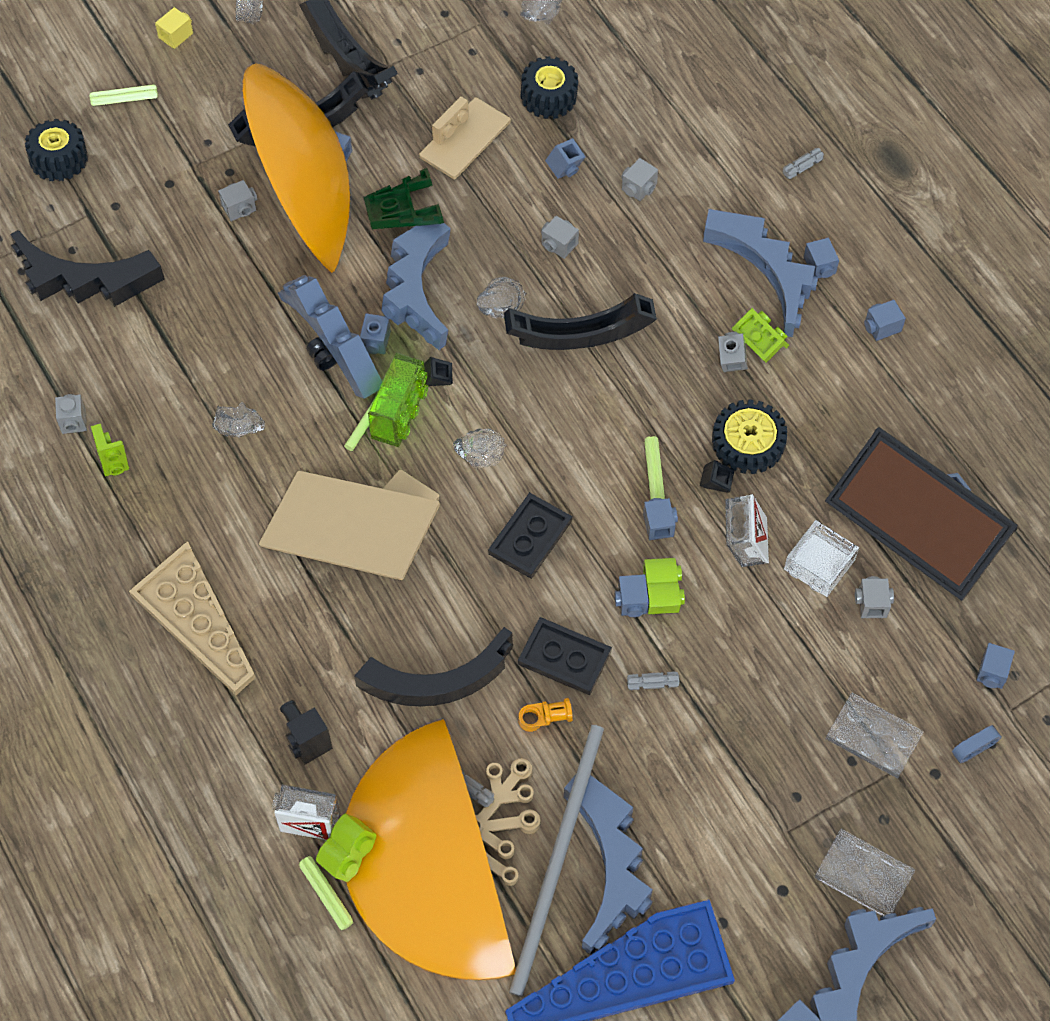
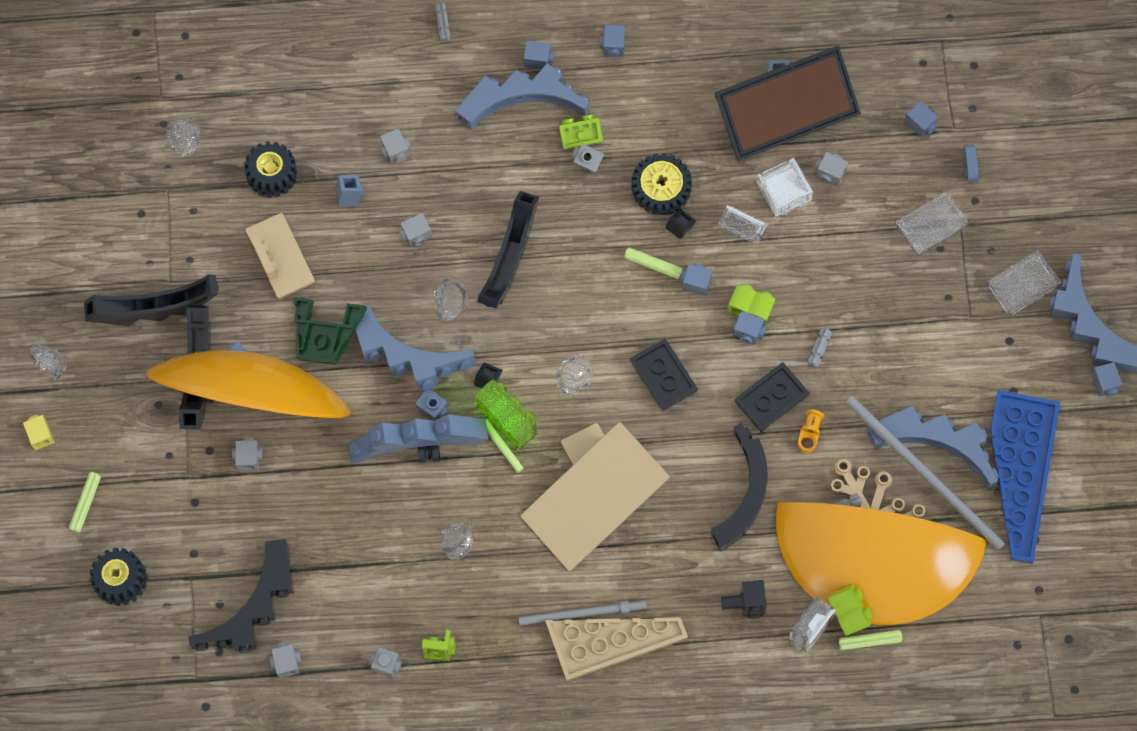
camera: 60 degrees left, 10 degrees up
none -> light grey brick [269,643,302,678]
none -> light grey bar [519,600,647,625]

